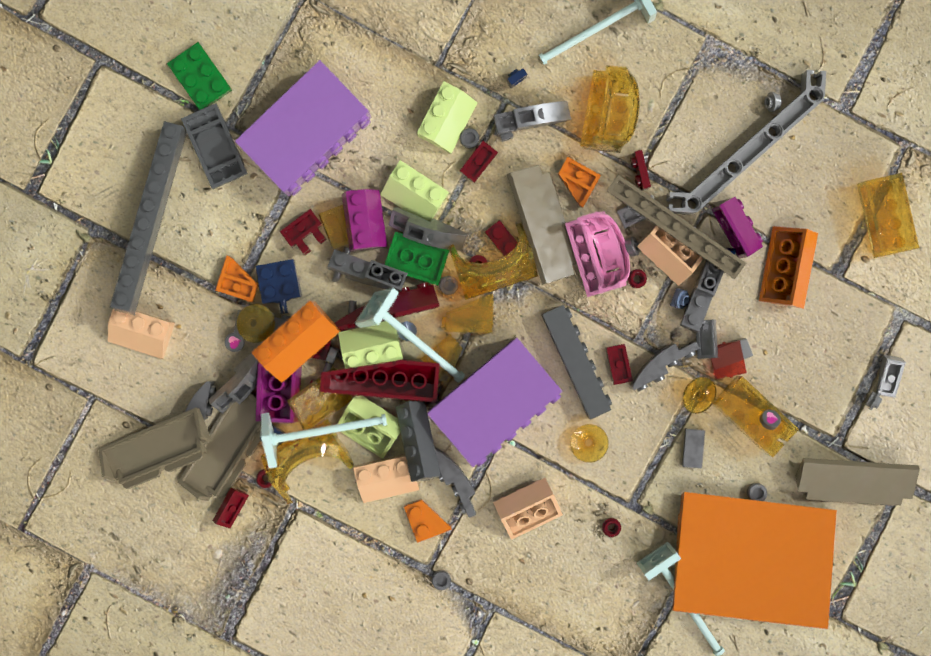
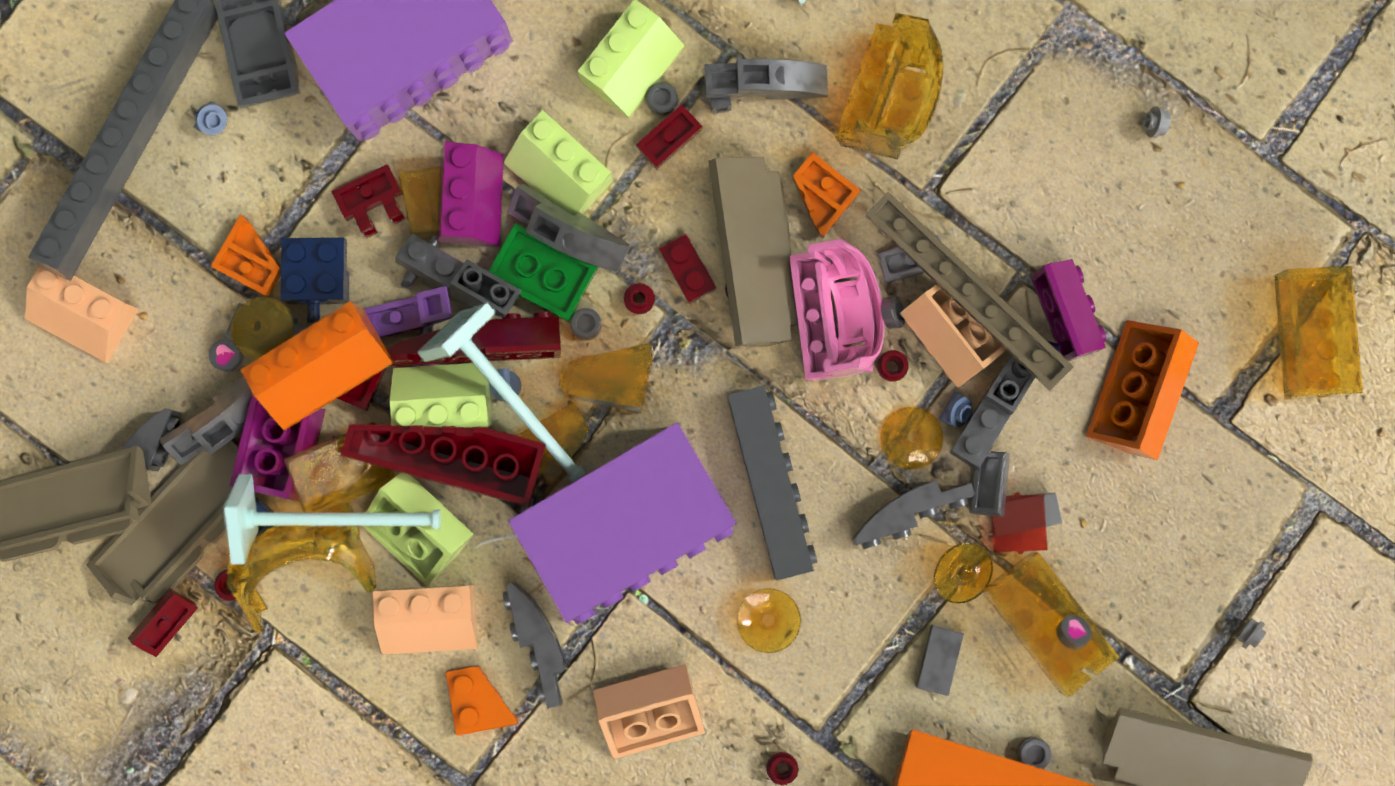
camera: 15 degrees right, 5 degrees down
flat silver bar [320,346,339,380] -> none
dark grey brick [396,401,441,482] -> none
clear yellow piece [448,223,538,300] -> none
dark blue plate [507,68,527,89] -> none
dark red plate [606,344,633,385] -> none
dark red plate [630,150,651,191] -> none
light grey piece [666,70,826,214] -> none
light grey slope [876,355,906,397] -> none
none -> sand blue plate [193,101,227,135]
none -> medium lavender slope [362,286,452,338]
none -> clear yellow dish [880,407,943,469]

